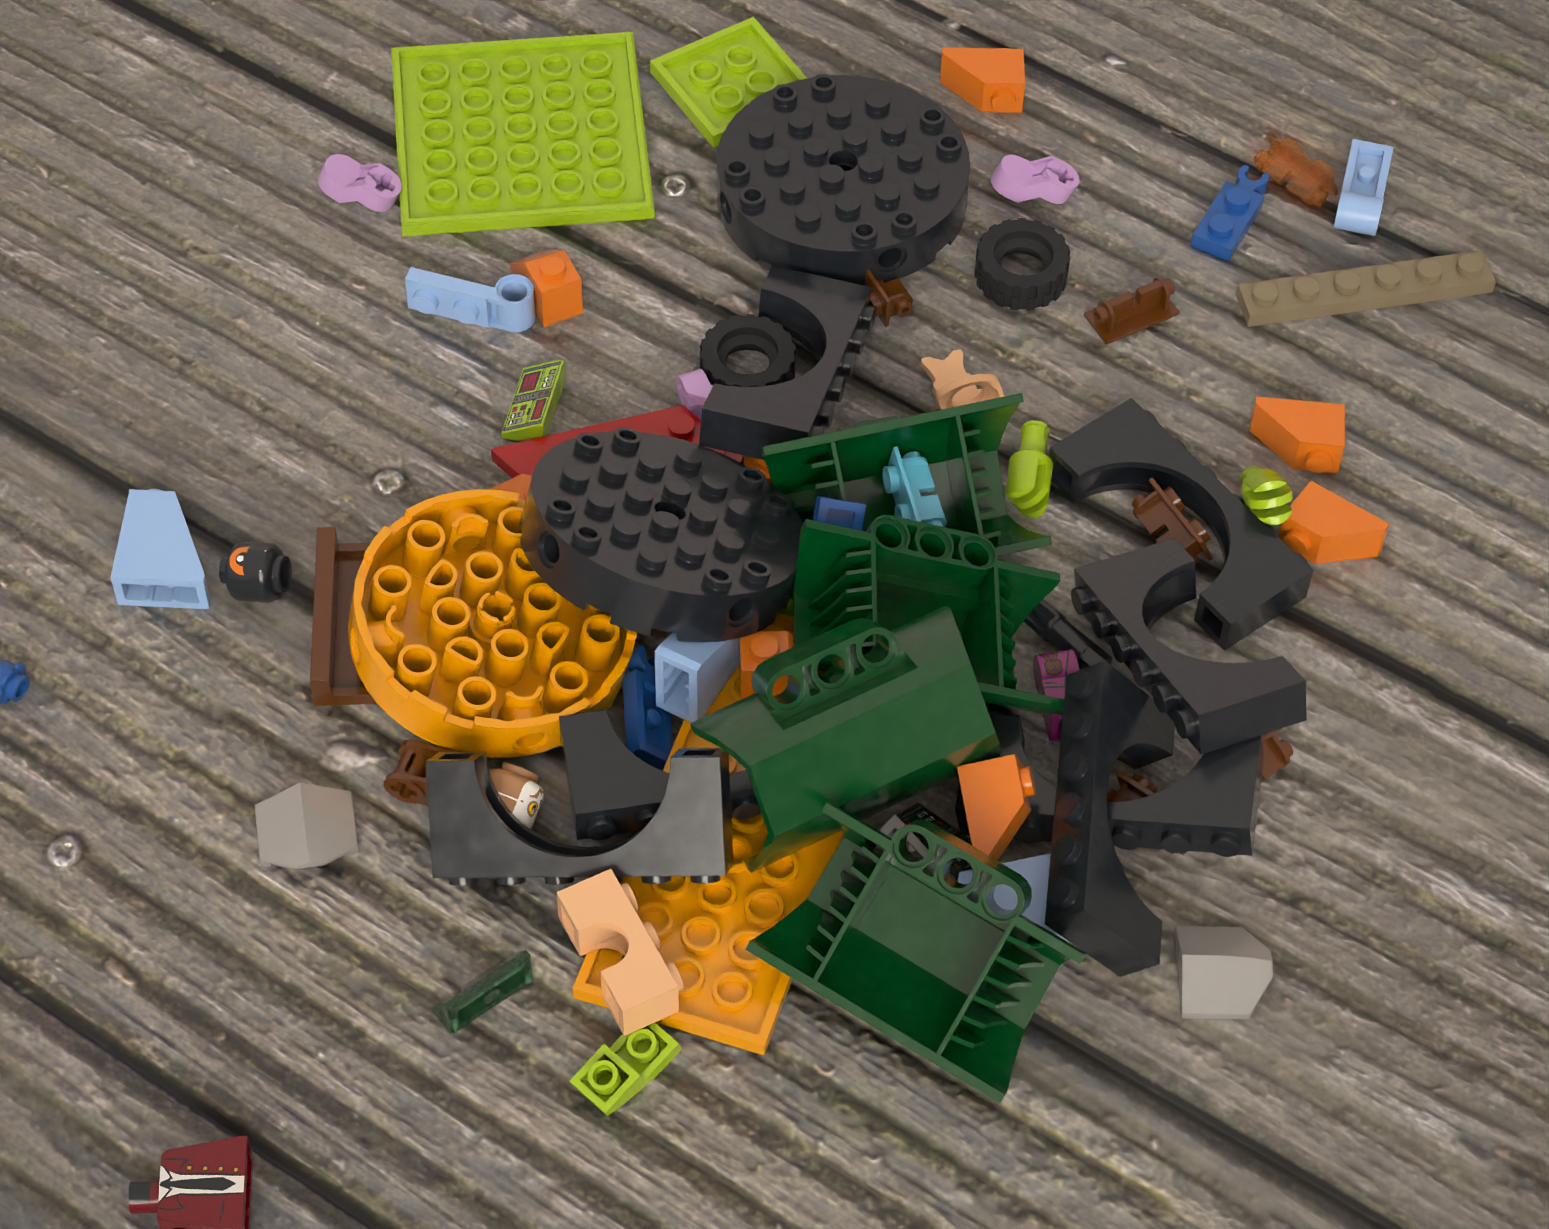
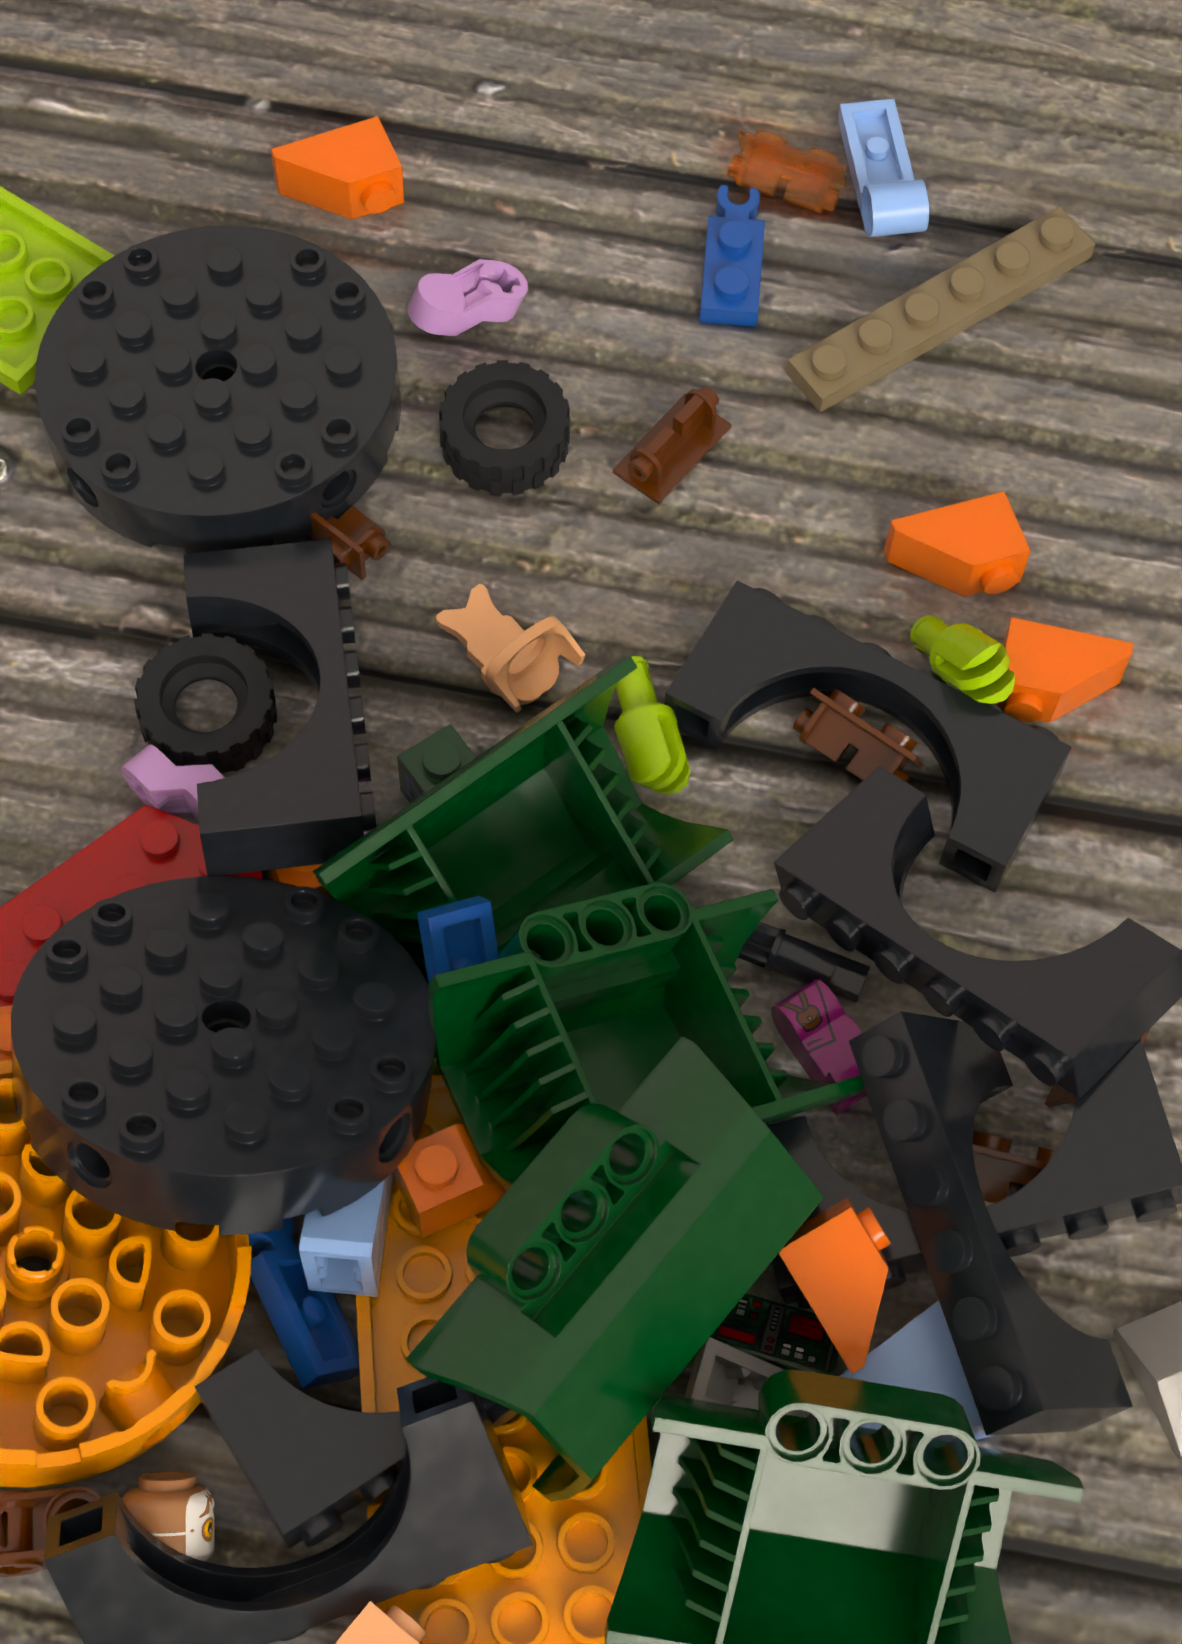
camera: 25 degrees left, 10 degrees up
medium azure hinge [882,446,947,527] -> none

